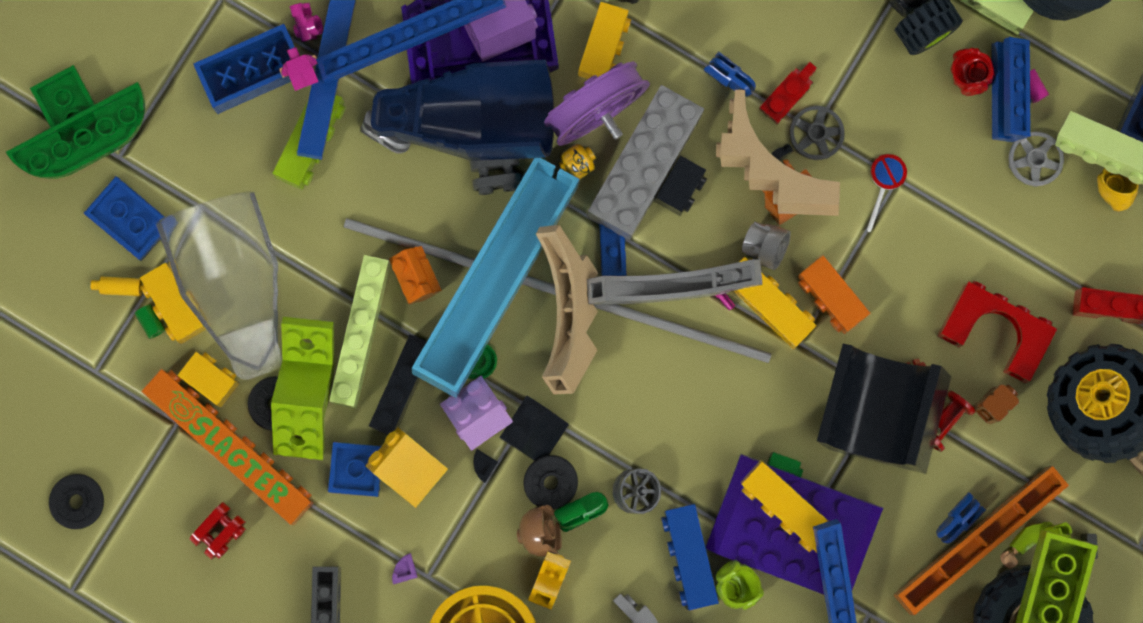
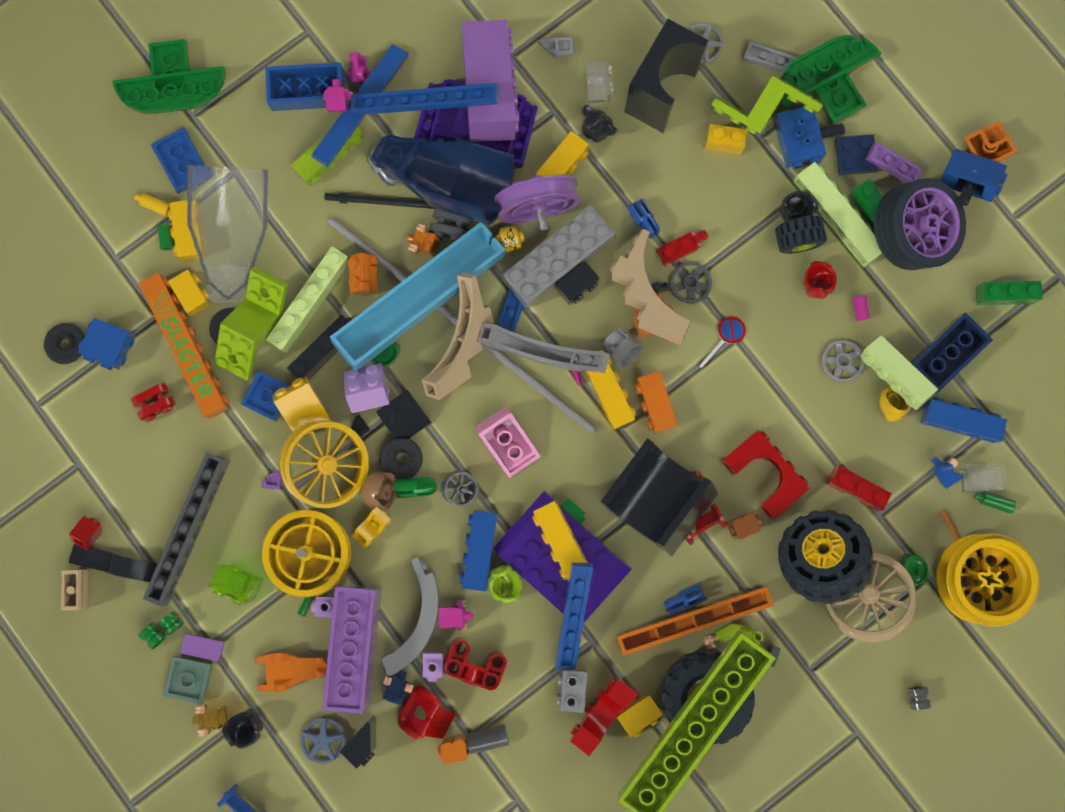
camera: 25 degrees right, 0 degrees up
blue brick [992,37,1031,142] -> none
none -> blue brick [78,318,135,370]
none -> yellow wheel [280,421,369,508]
none -> black bar [325,192,435,209]
none -> orange piece [407,223,441,257]
none -> bright pink slope [475,406,541,478]

